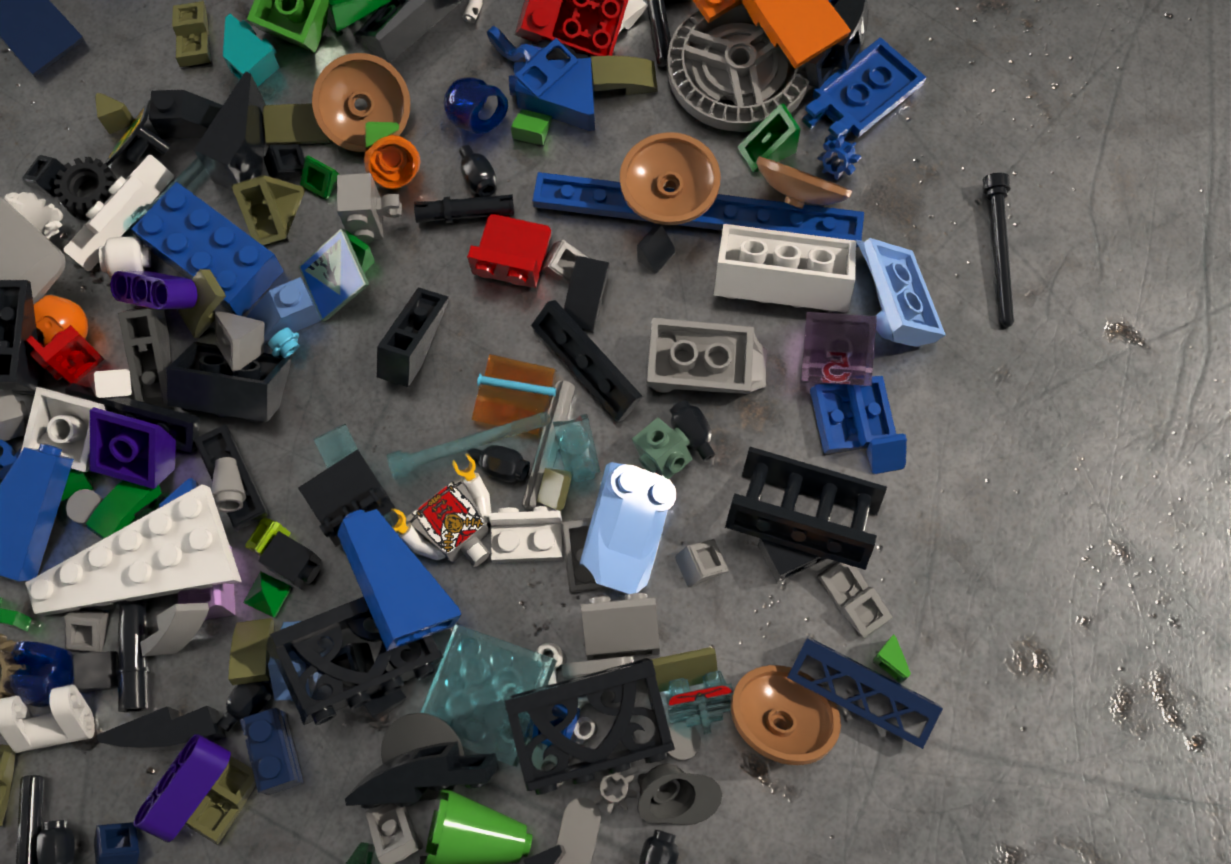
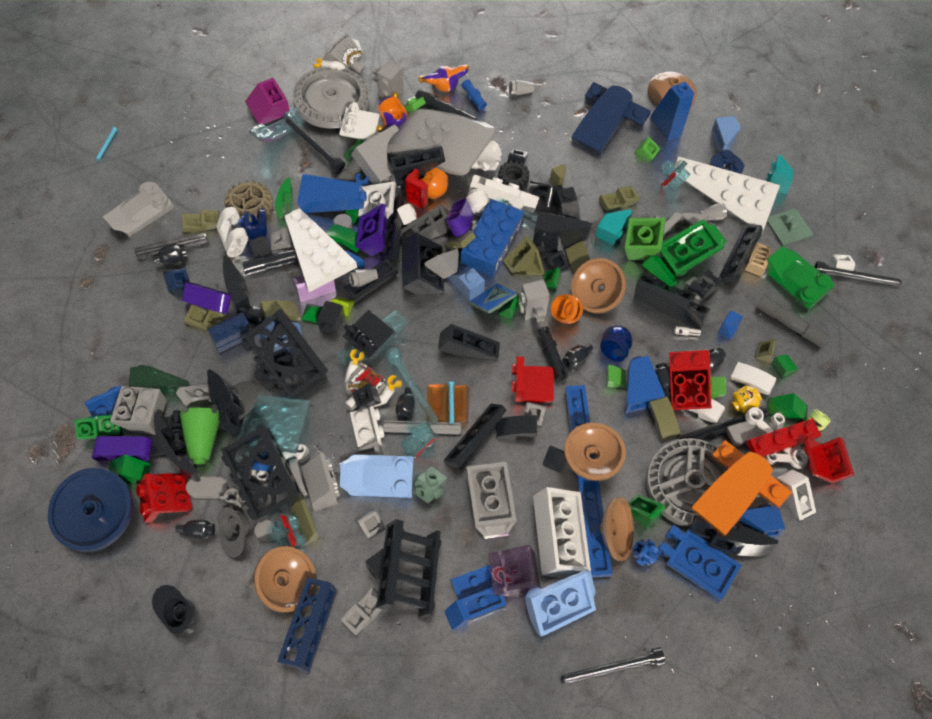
camera: 70 degrees right, 10 degrees down
light grey slope [140,603,209,656] -> none
medium azure plate [268,327,300,358] -> none
blue slope [337,509,462,651] -> none
bright green slope [365,122,399,149] -> none
blue piece [487,26,579,99] -> none
olive slope [537,468,573,511] -> none
black plant [670,400,716,462] -> none
bright green slope [873,634,911,683] -> none
none -> black slope [353,383,381,410]

